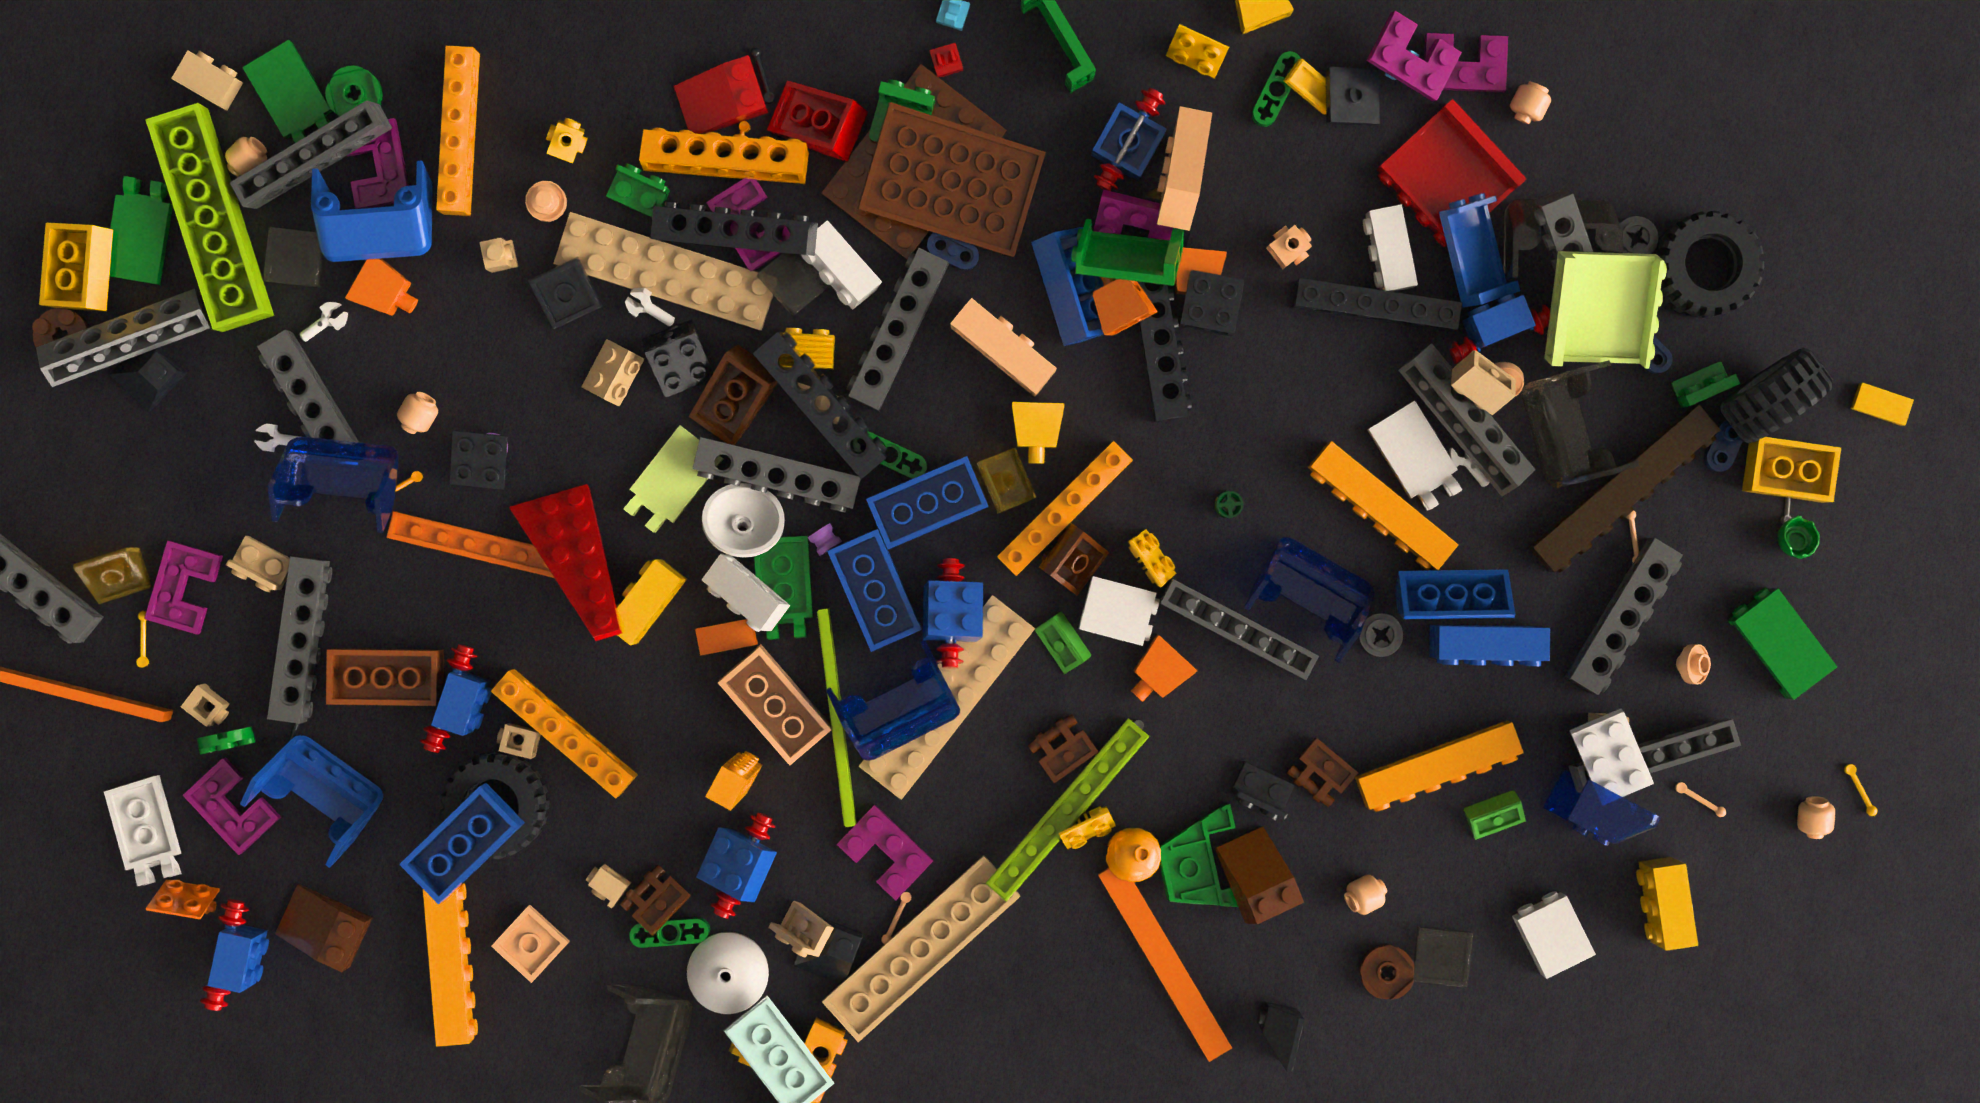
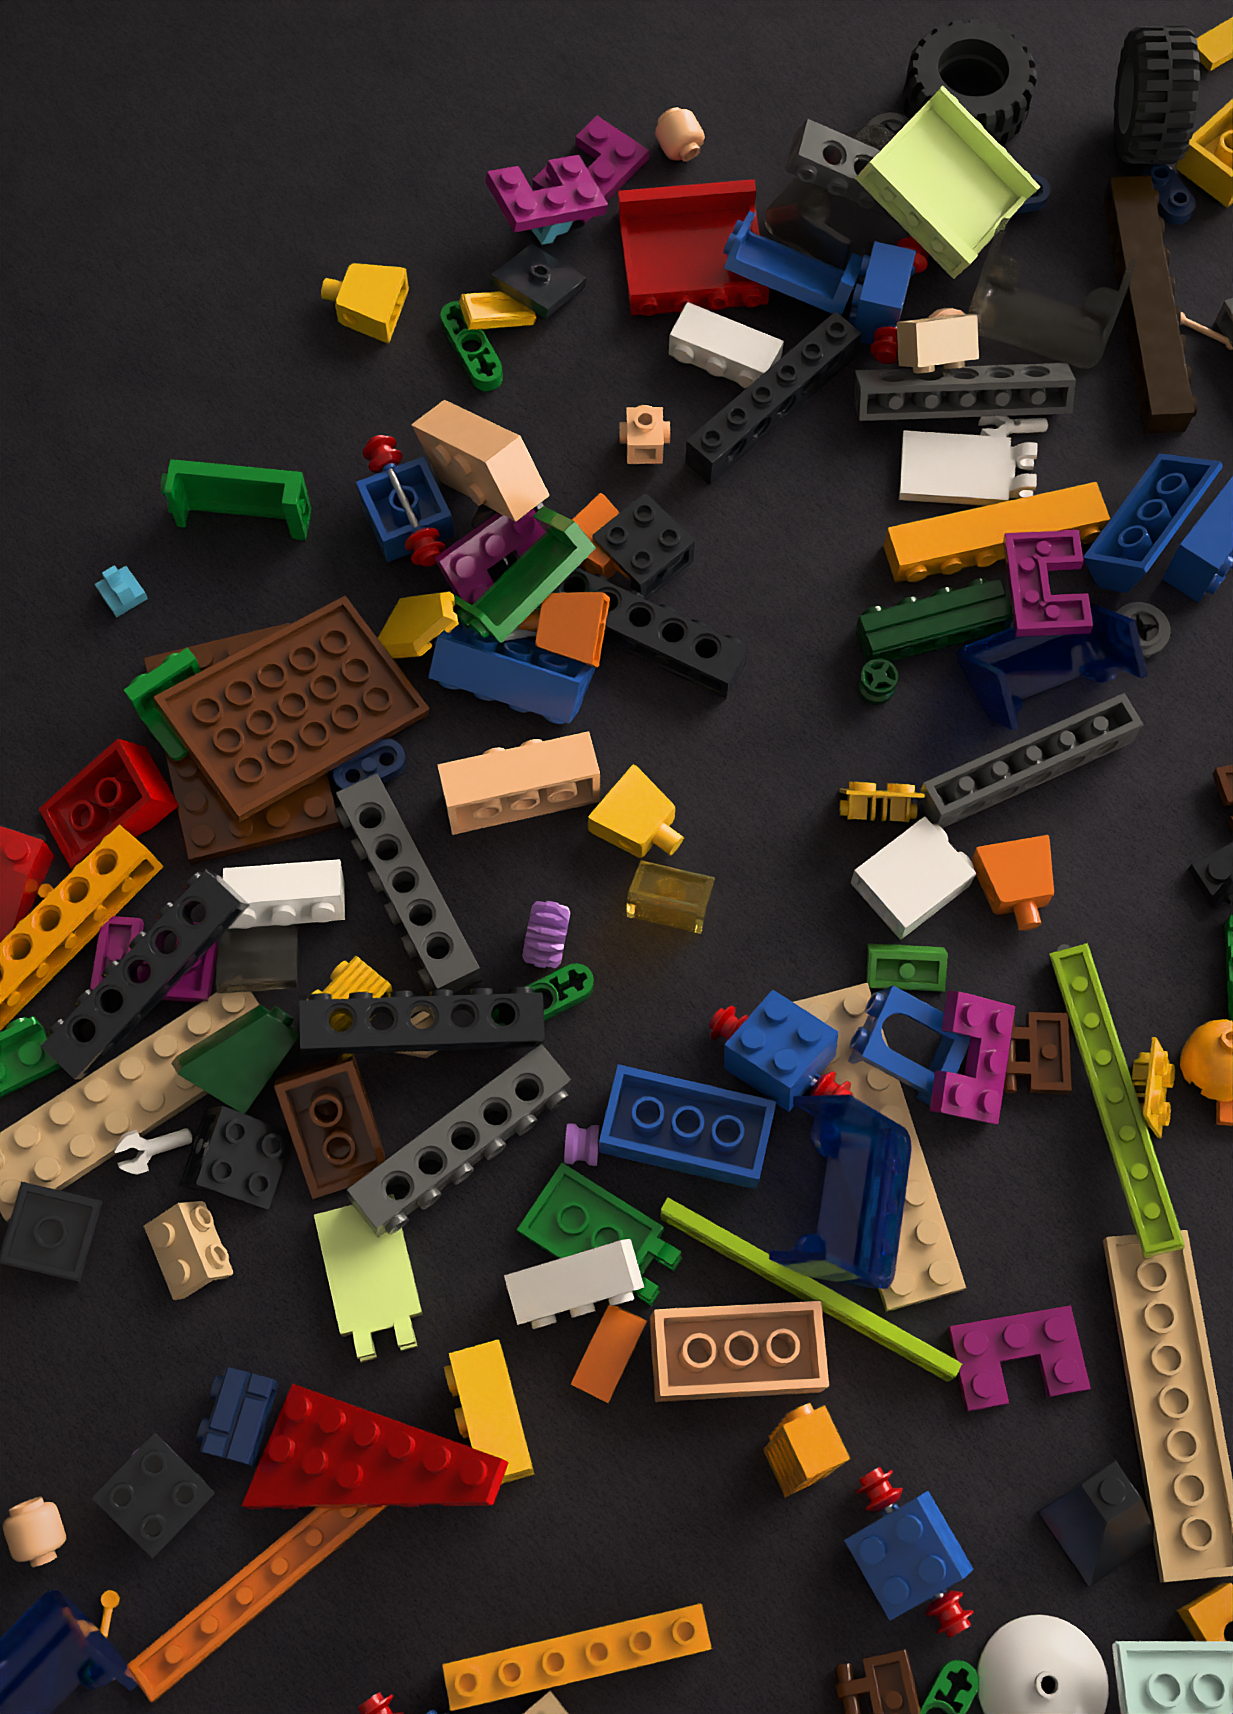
camera: 50 degrees left, 20 degrees down
white dish [702,483,785,557] -> none
tan bracket [769,901,834,957] -> none
blue brick [866,456,989,550] -> none
light nougat hinge [881,892,912,944] -> none
red tile [929,42,963,78] -> none
light orange brick [997,441,1133,576] -> none
reddish brown brick [1039,523,1110,596] -> none
yellow hinge [1166,24,1229,79] -> none
green bracket [1671,362,1740,408] -> none
none -> dark green slope [171,1004,300,1114]
none -> dark blue brick [197,1367,279,1467]
none -> yellow tile [378,592,459,659]
none -> medium lavender gear [522,901,570,968]
none -> blue panel [848,985,970,1105]
none -> dark green brick [856,578,1013,662]
none -> magenta plate [930,991,1015,1124]
none -> magenta plate [1003,530,1093,637]

